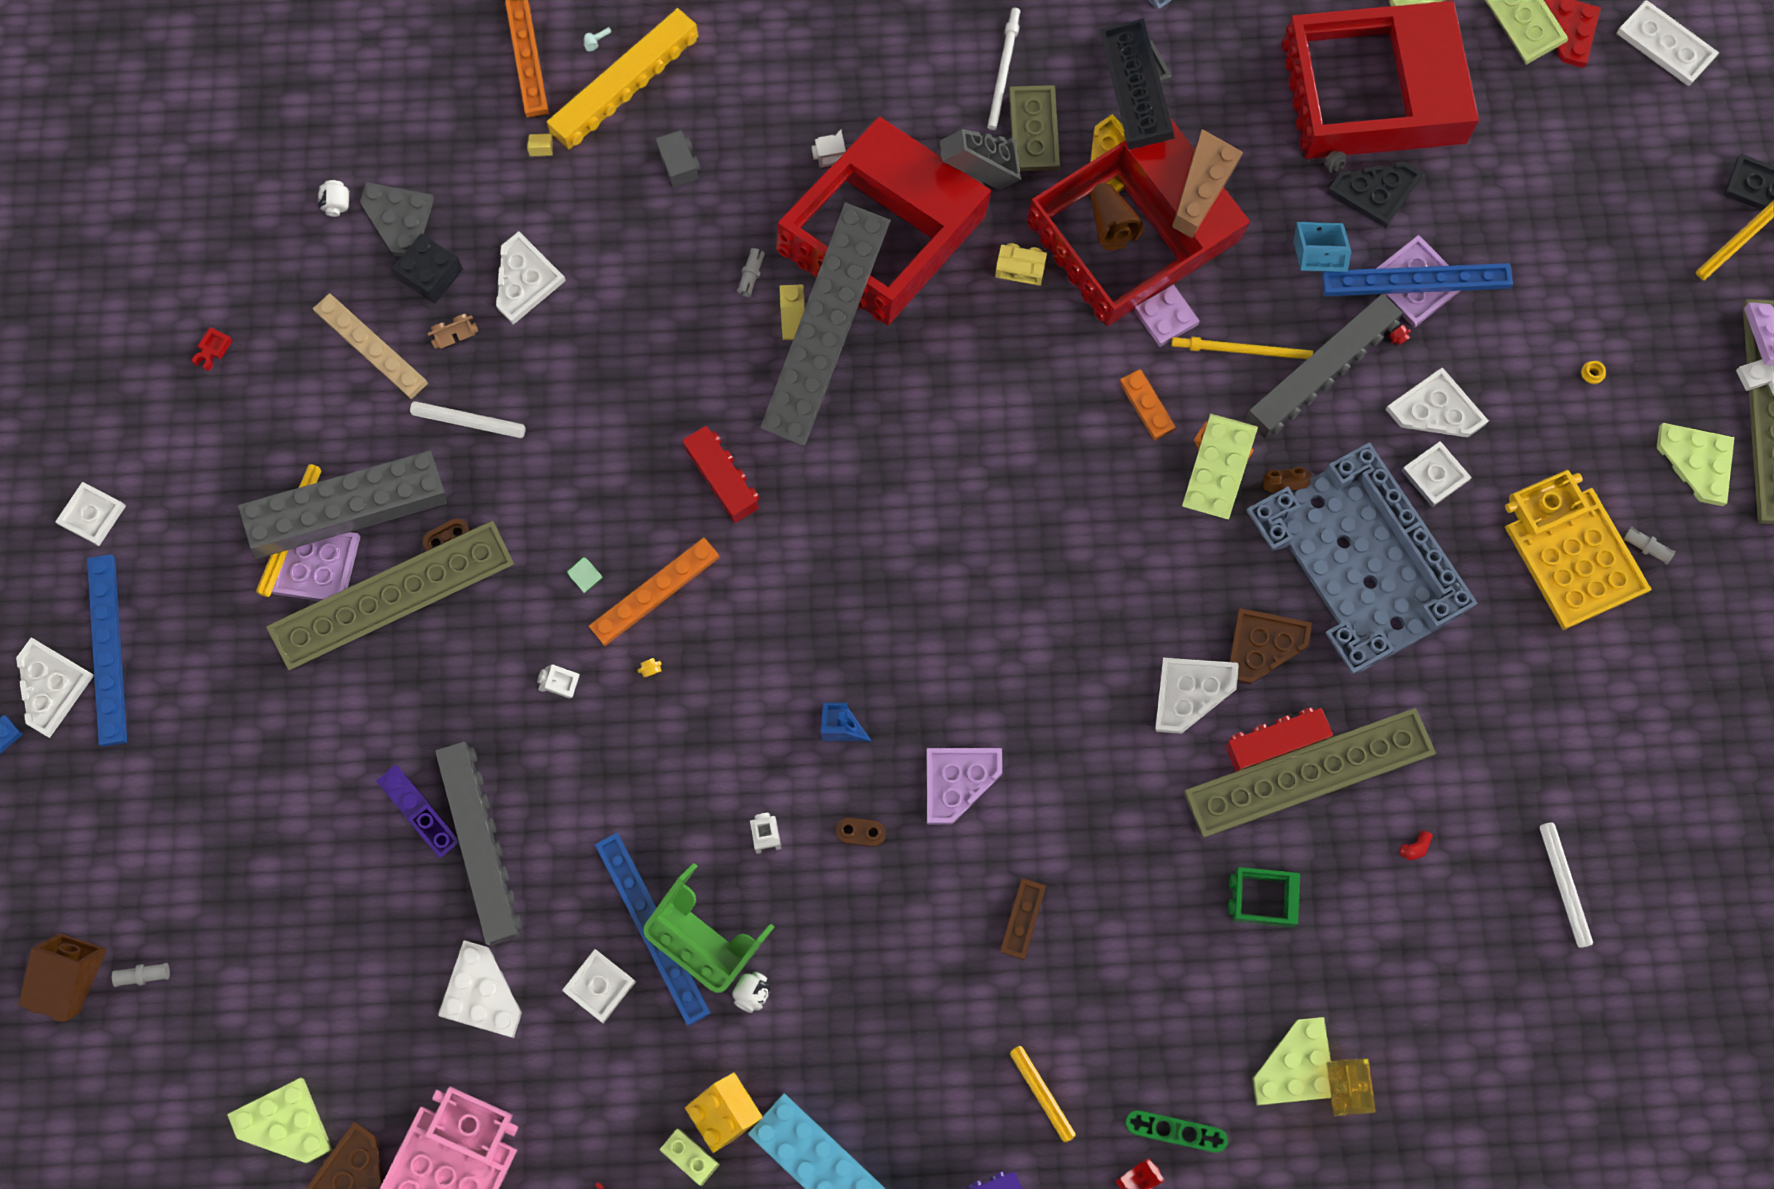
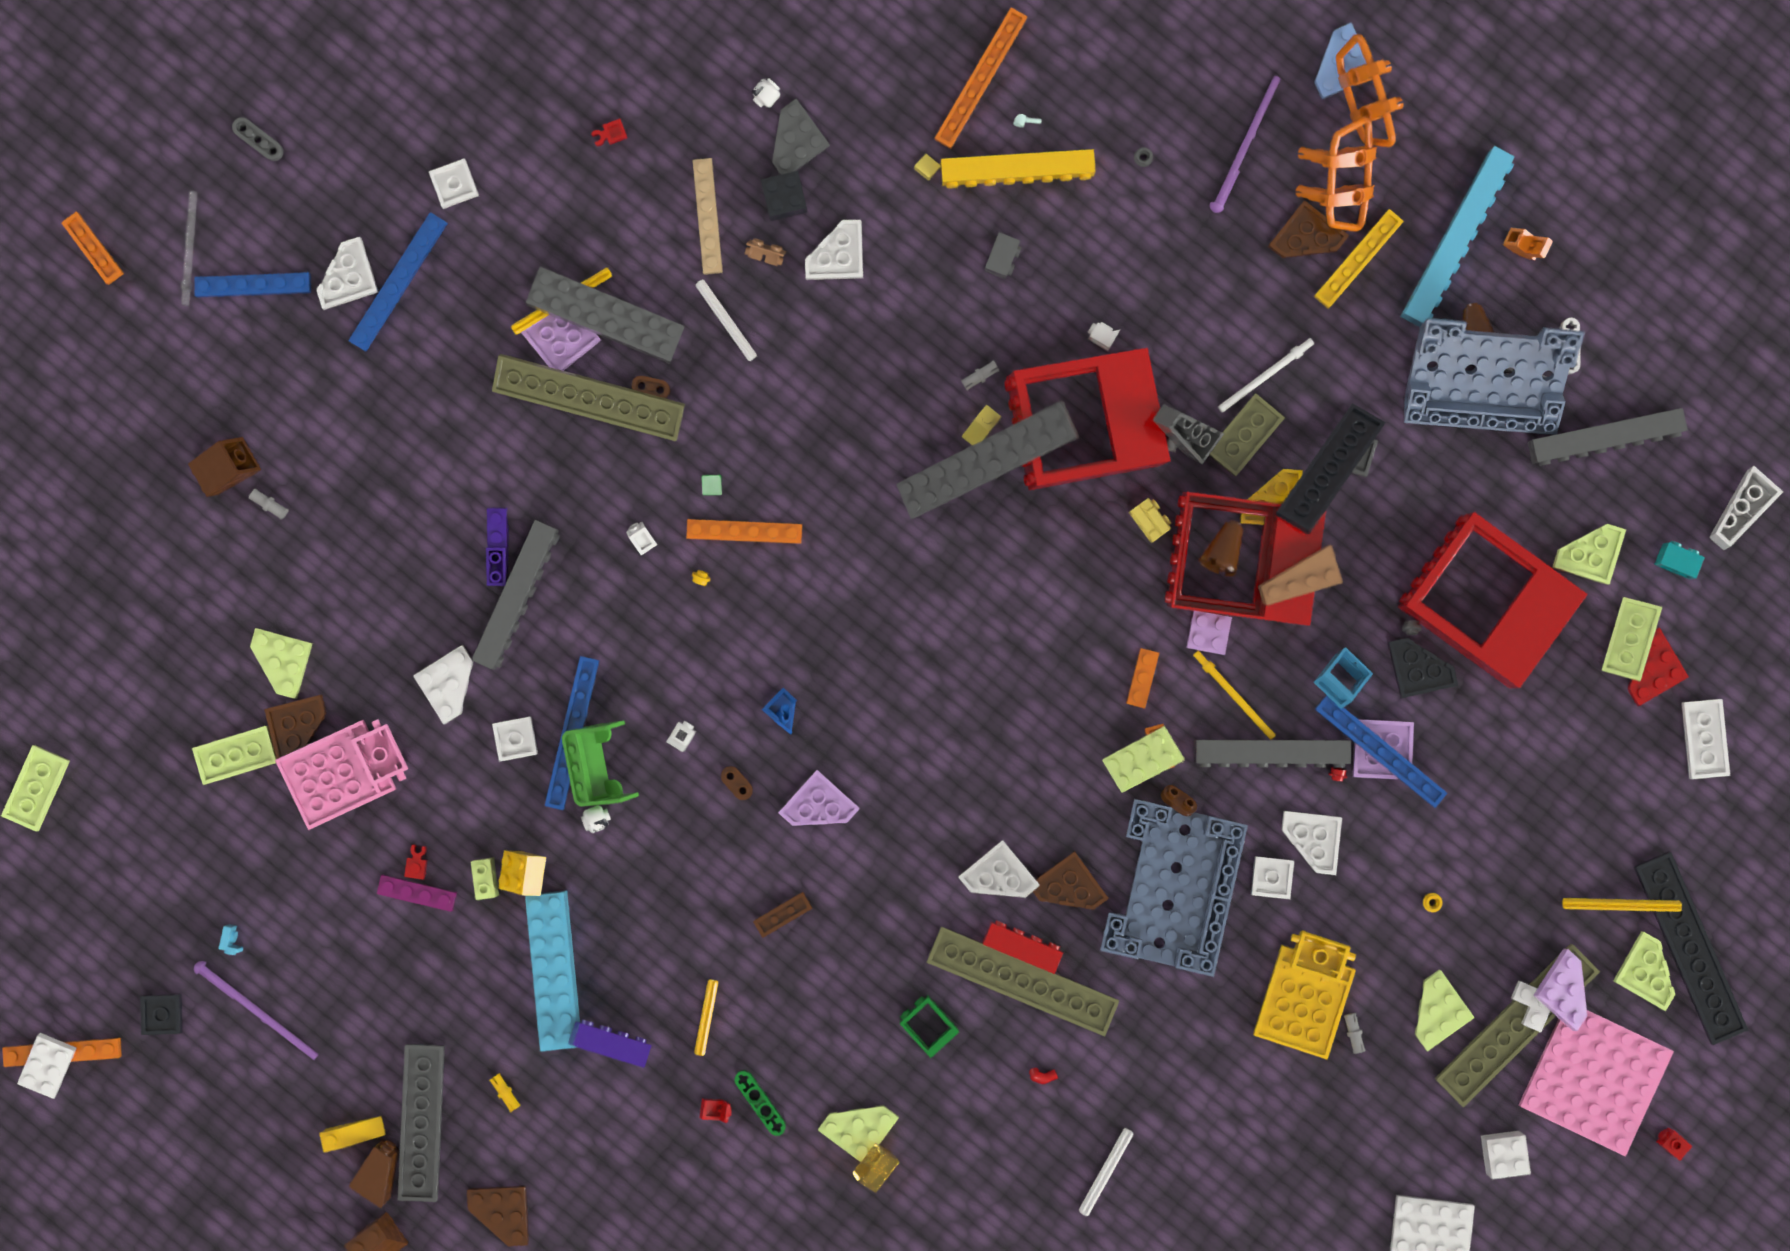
camera: 40 degrees right, 15 degrees up
red brick [682,425,760,524] -> none

